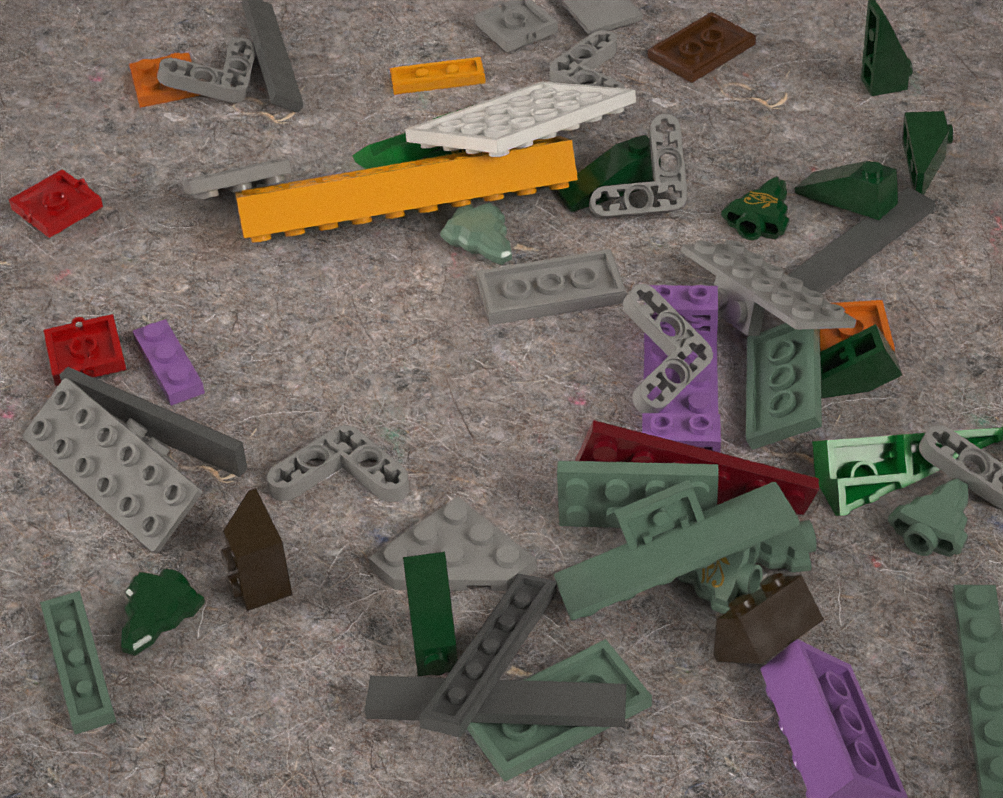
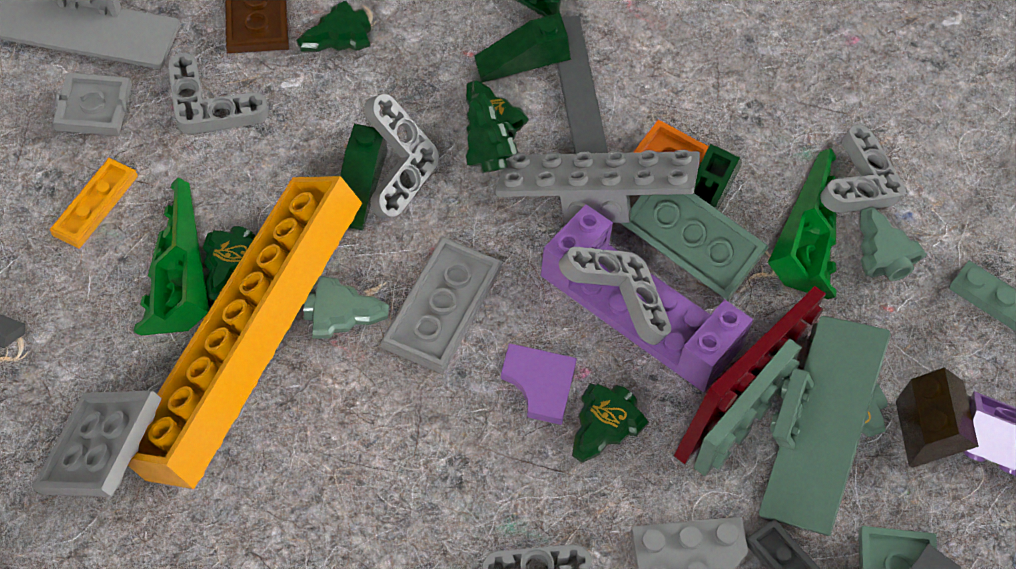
camera: 60 degrees left, 15 degrees up
white plate [405,81,636,157] -> none
none -> dark green rock [296,0,371,52]
none -> dark green rock [466,92,518,173]
none -> medium lavender tile [501,343,577,425]
none -> dark green rock [572,383,649,463]

